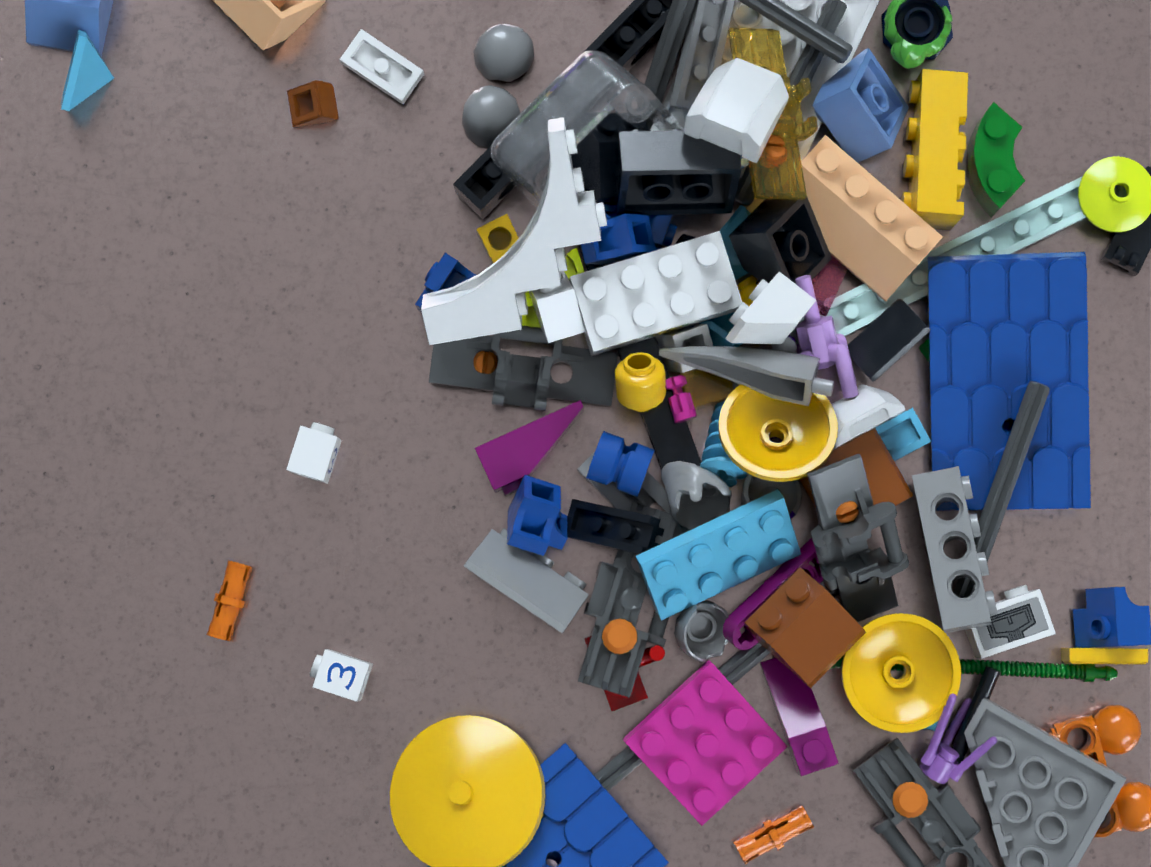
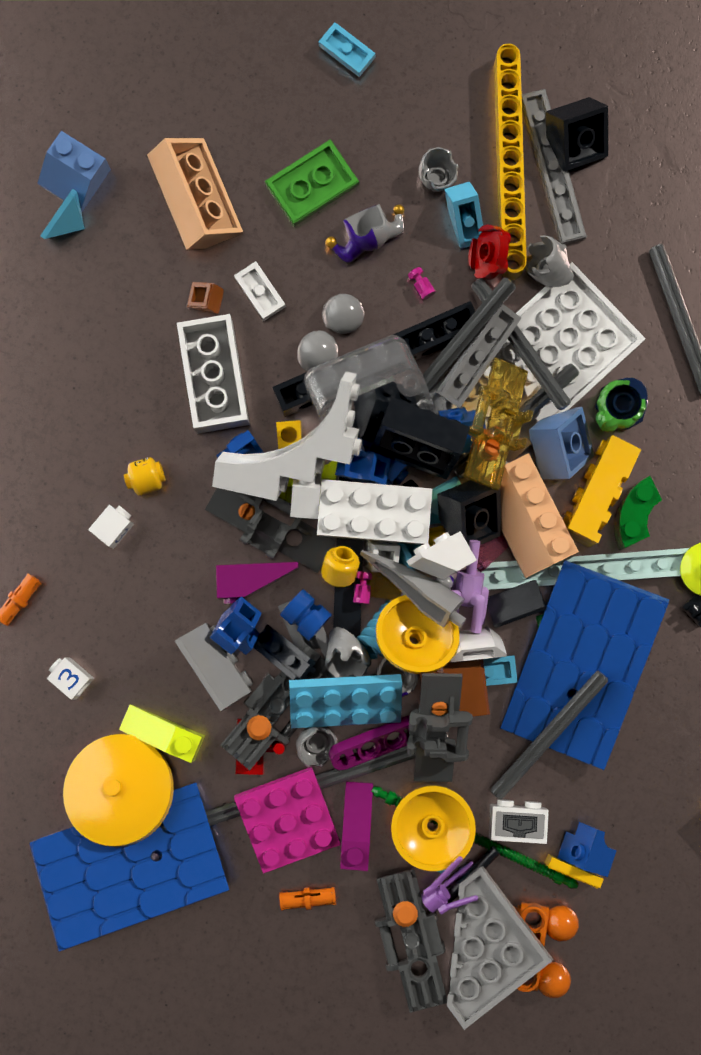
camera: 20 degrees right, 0 degrees up
white slope [684,58,789,163] -> none
dark orange slope [744,567,866,688] -> none
light grey brick [912,466,997,633] -> none
none -> neon yellow slope [119,704,205,763]
none -> yellow head [124,457,166,496]
none -> white brick [177,314,250,434]

